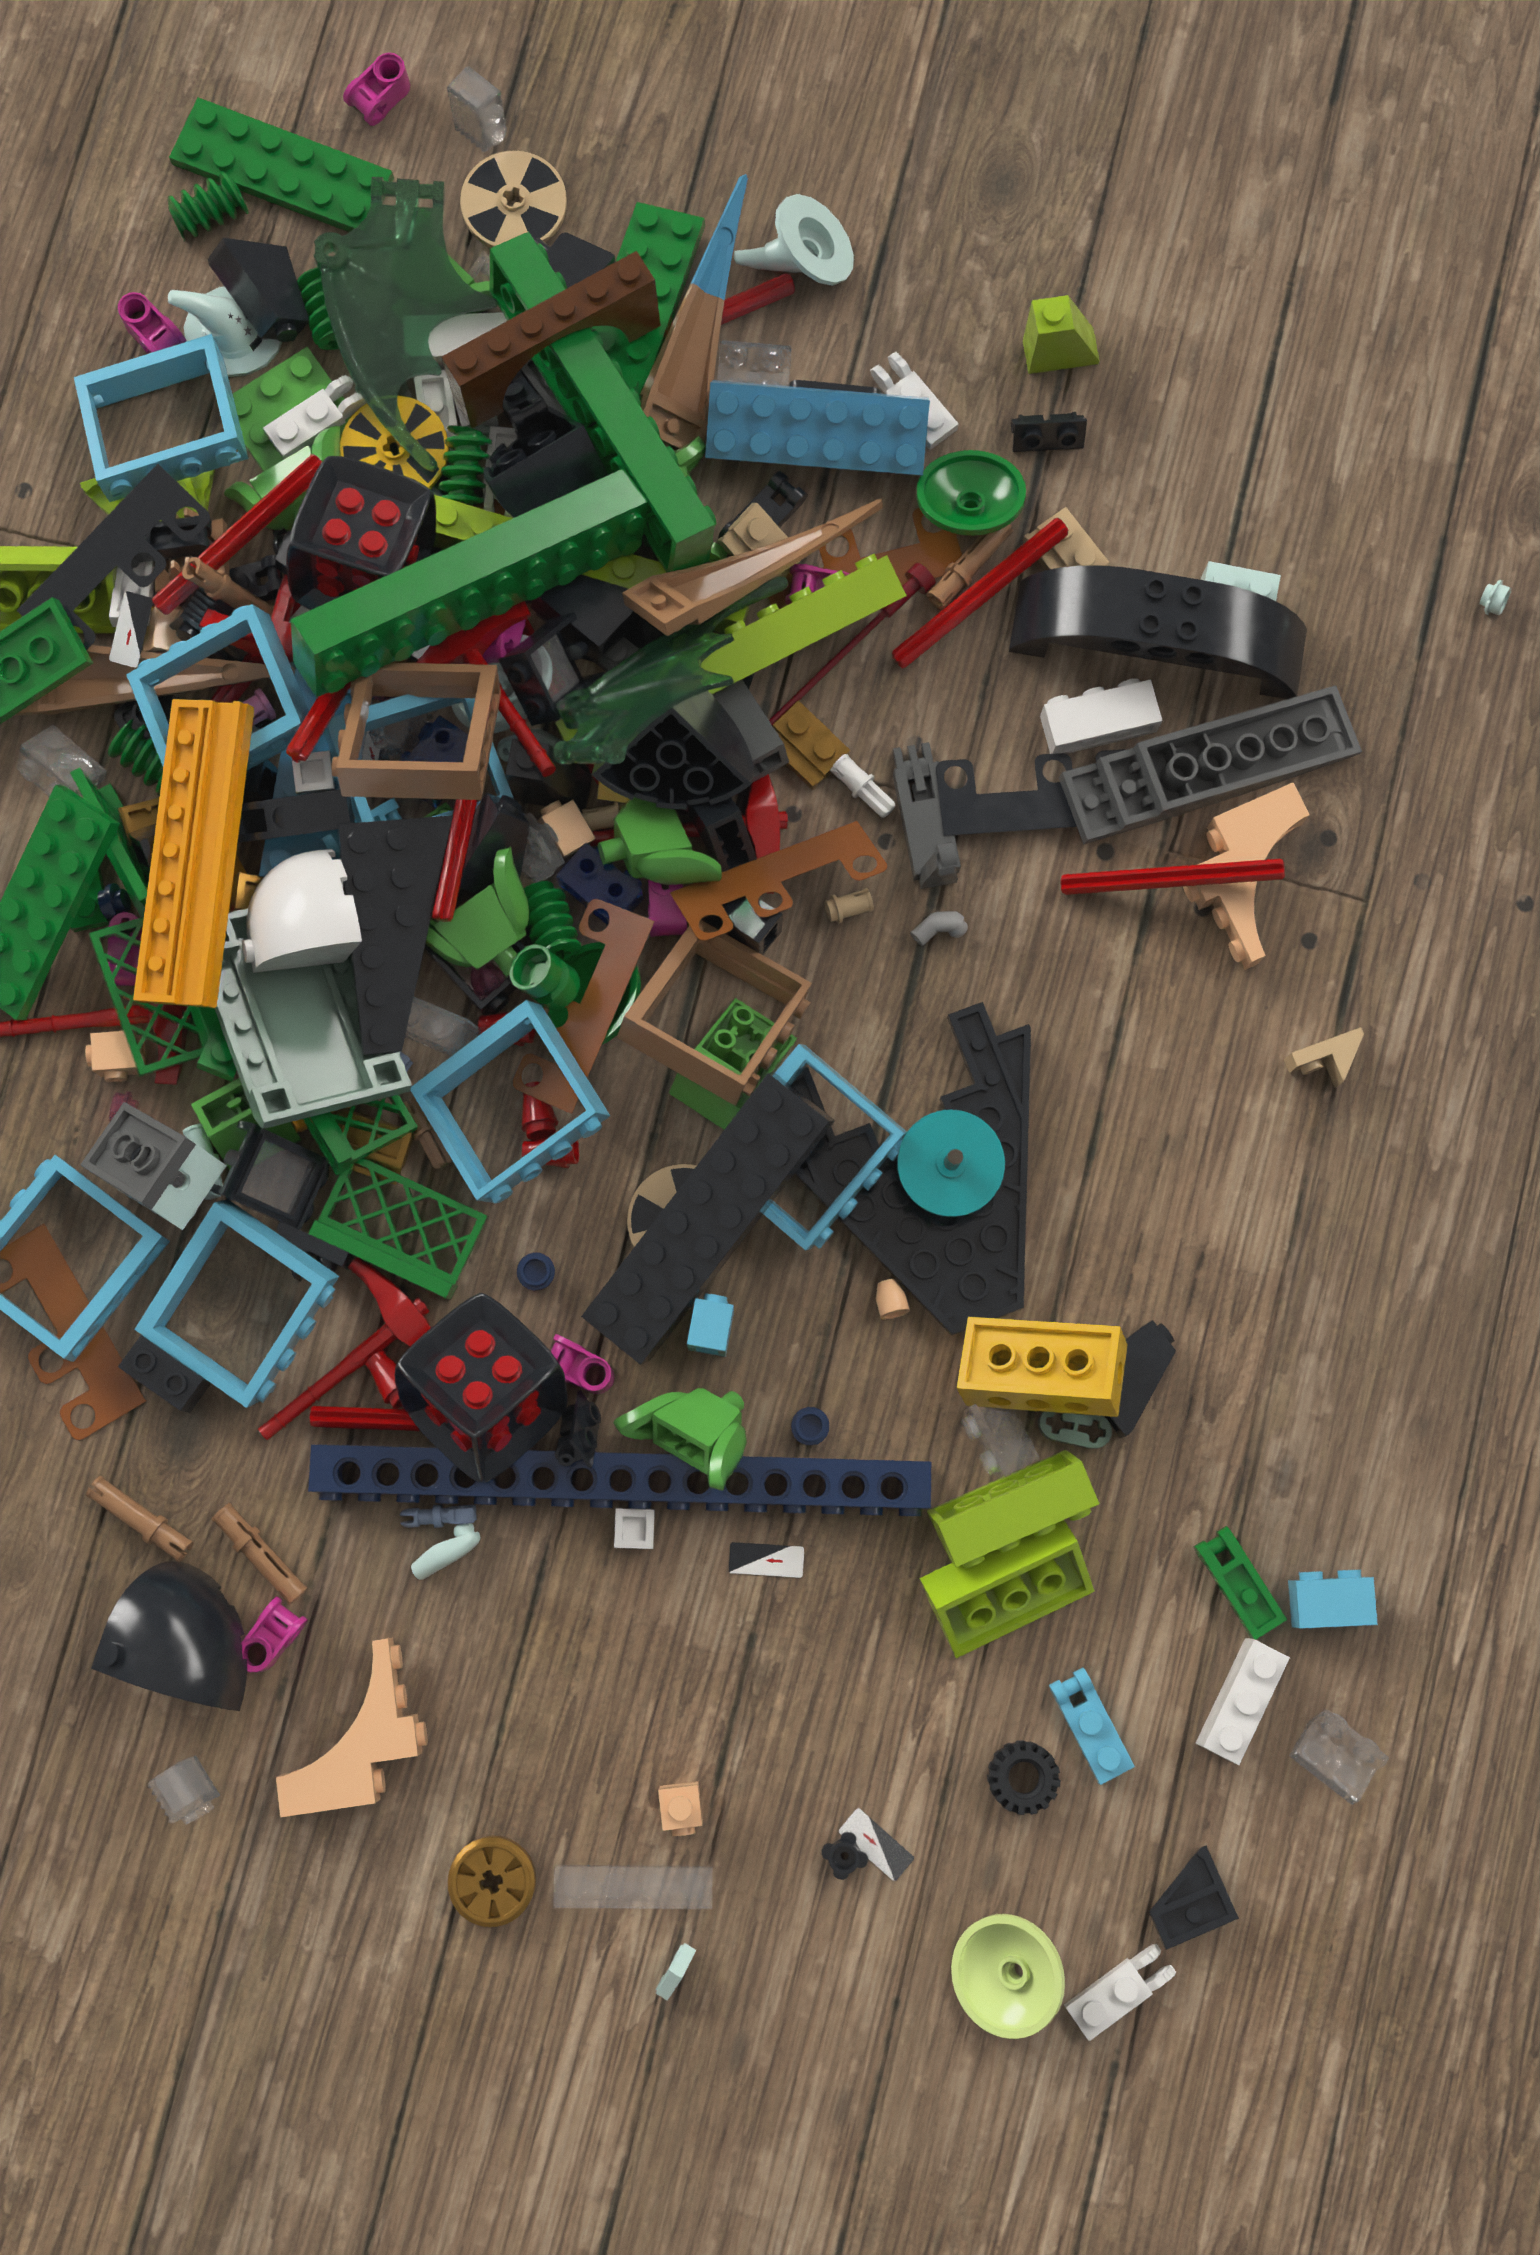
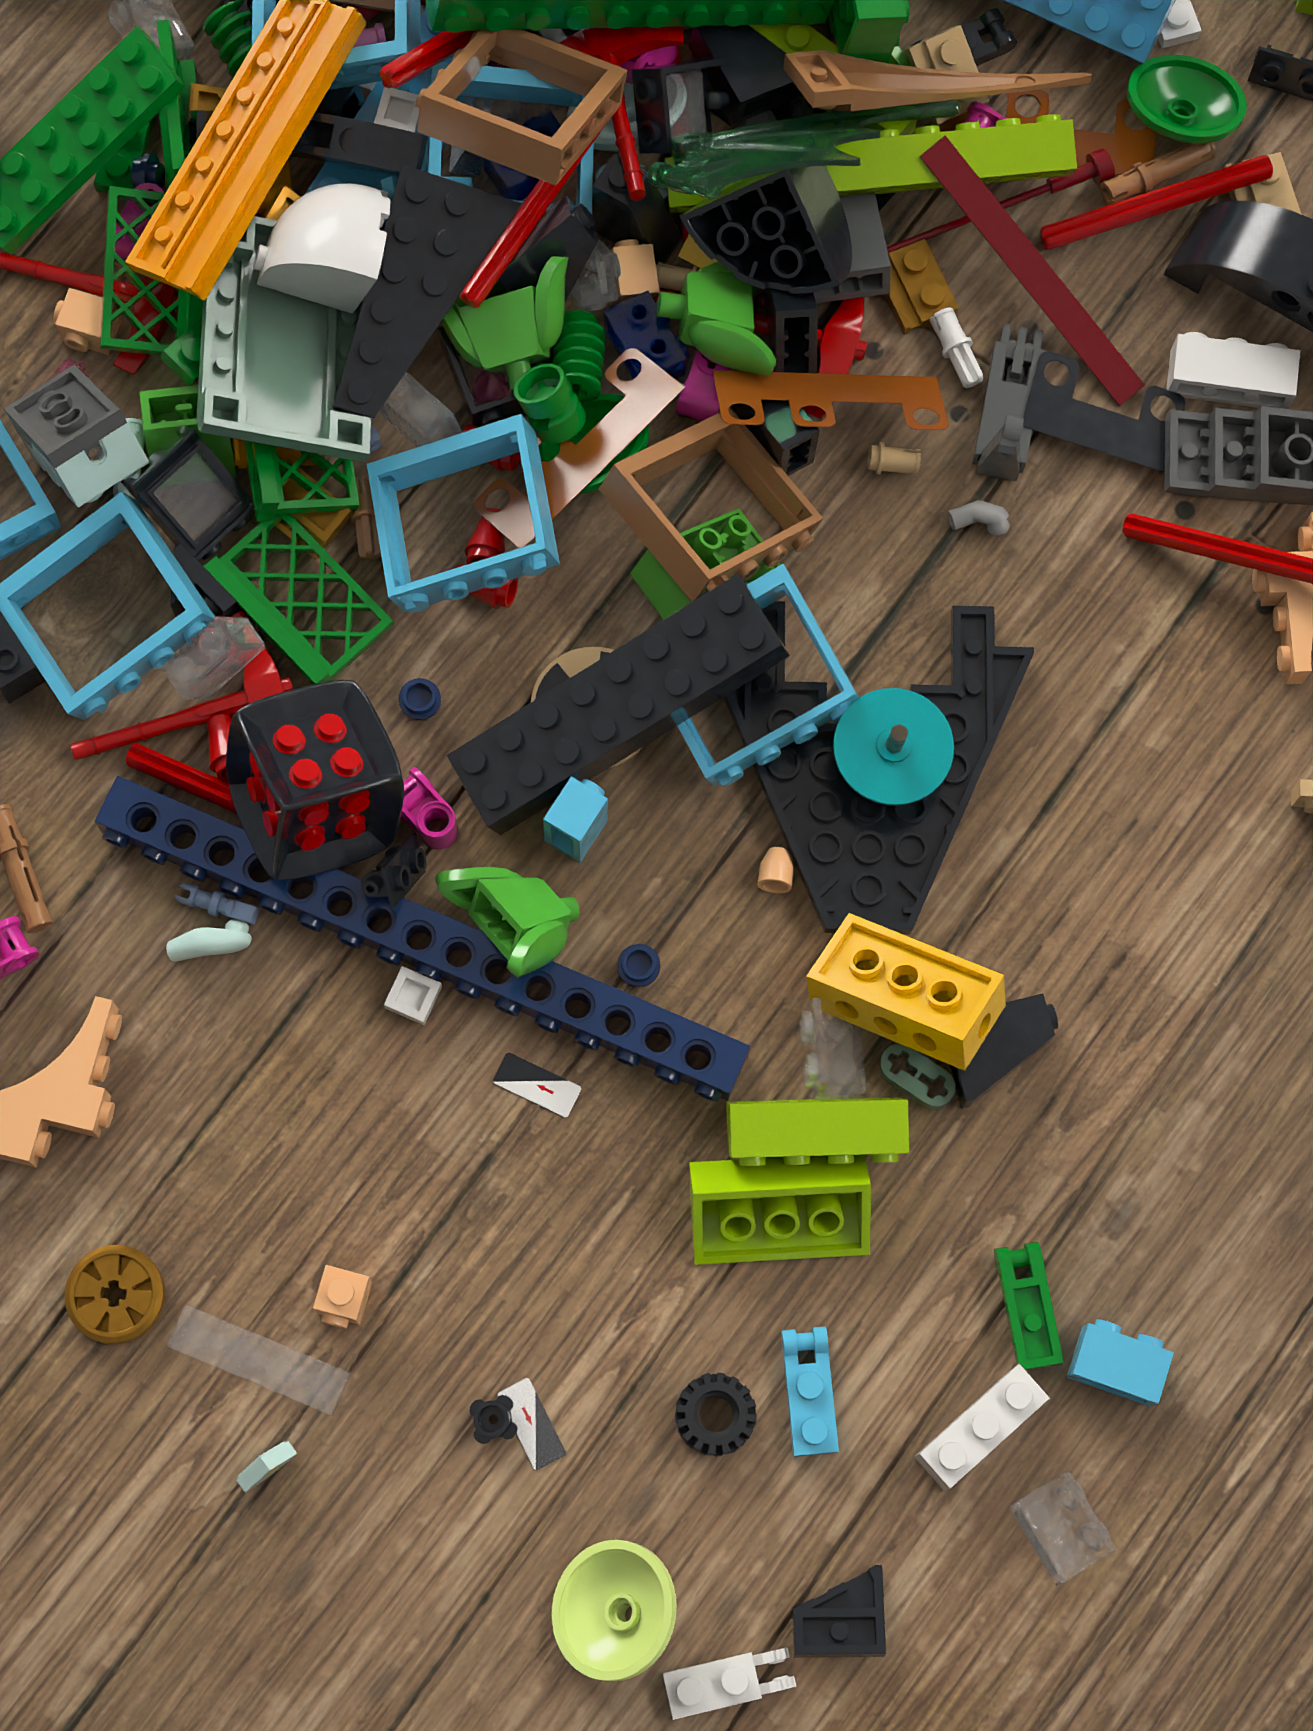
camera: 20 degrees right, 5 degrees down
none -> clear brick [162,616,265,700]
none -> dark red piece [920,135,1145,406]

